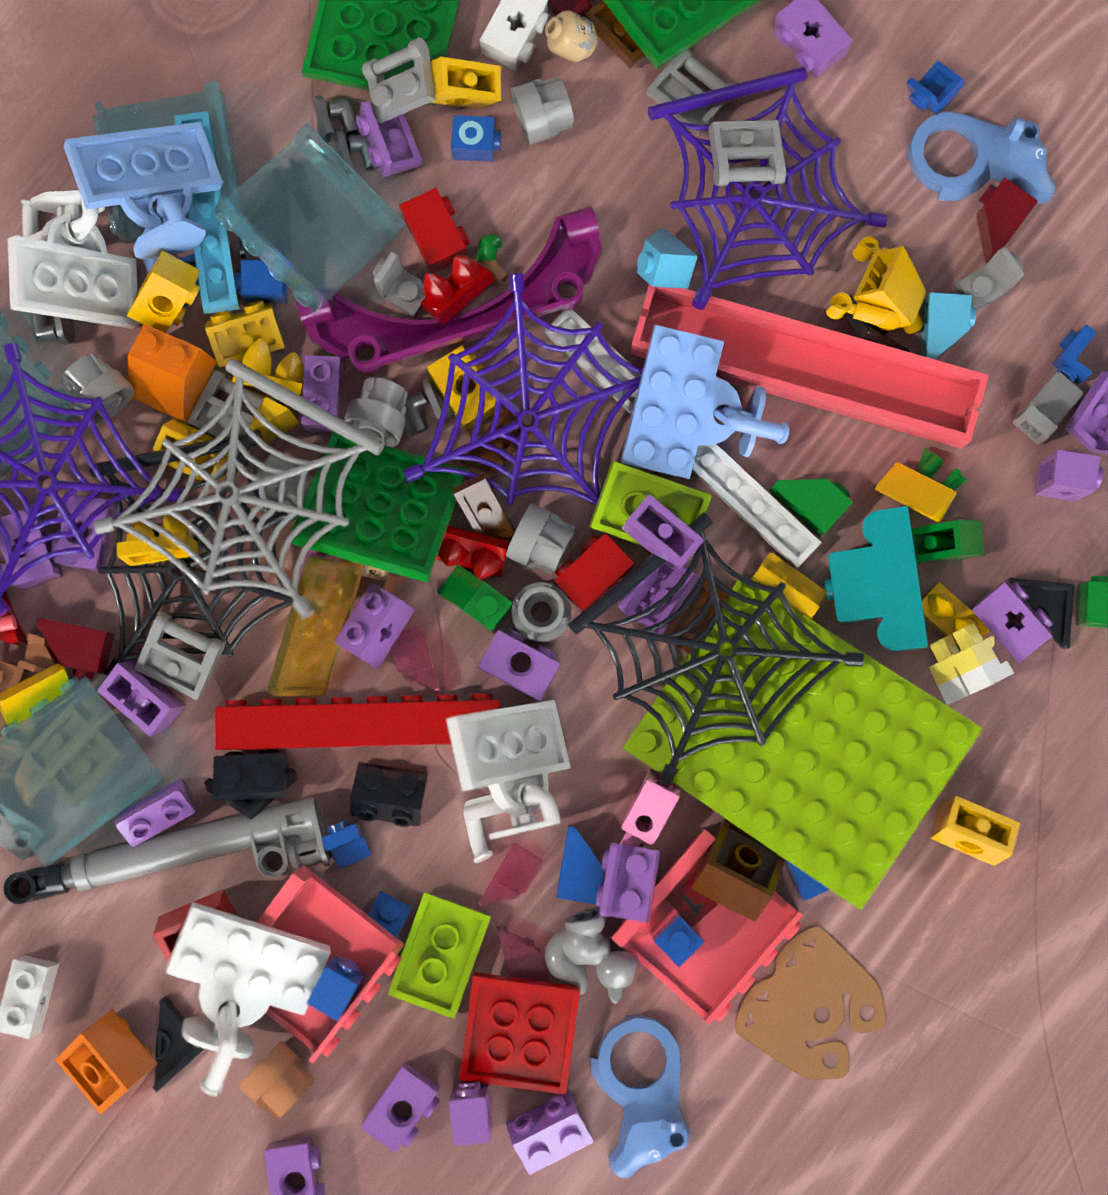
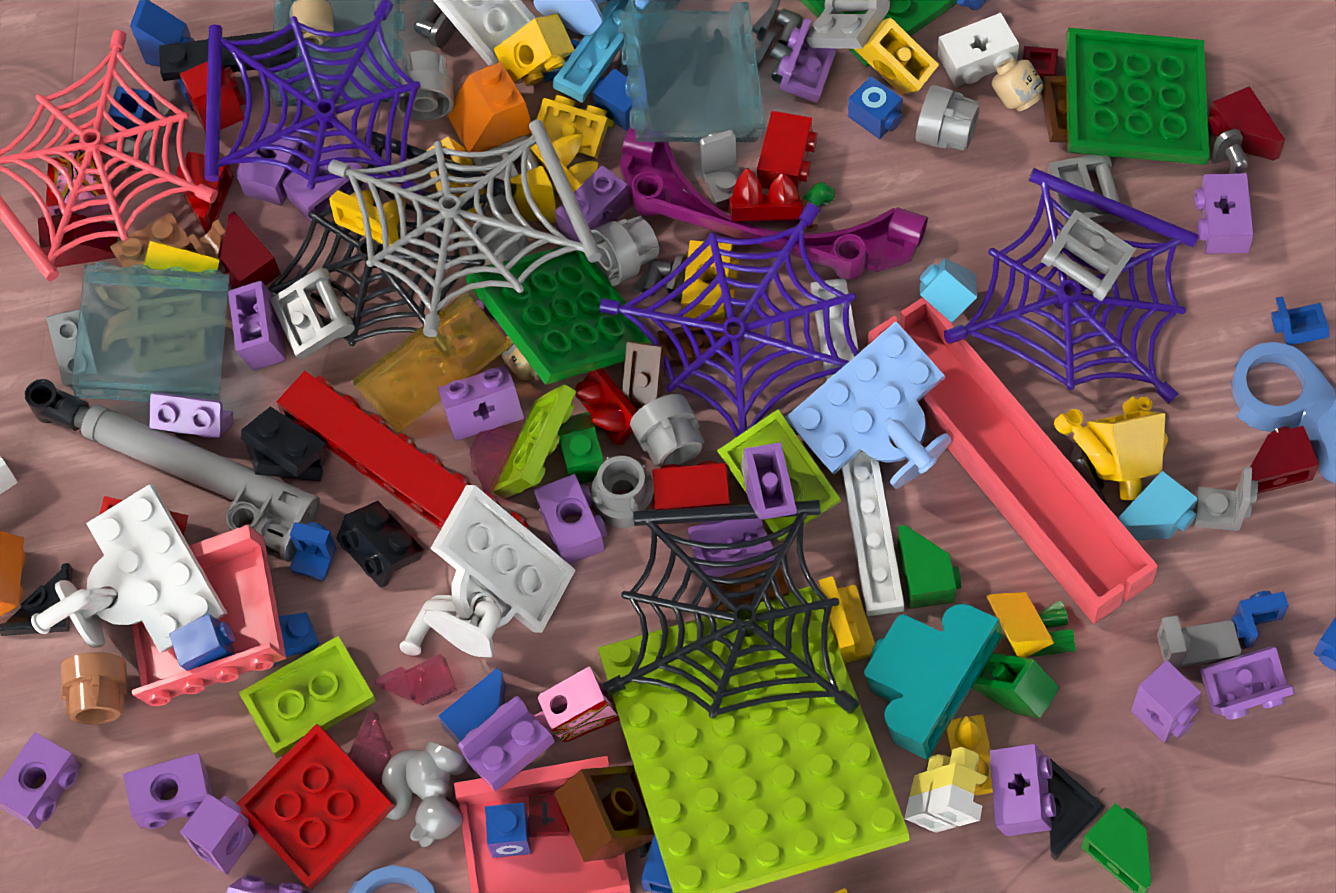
camera: 45 degrees right, 20 degrees down
none -> lime plate [493,384,576,499]

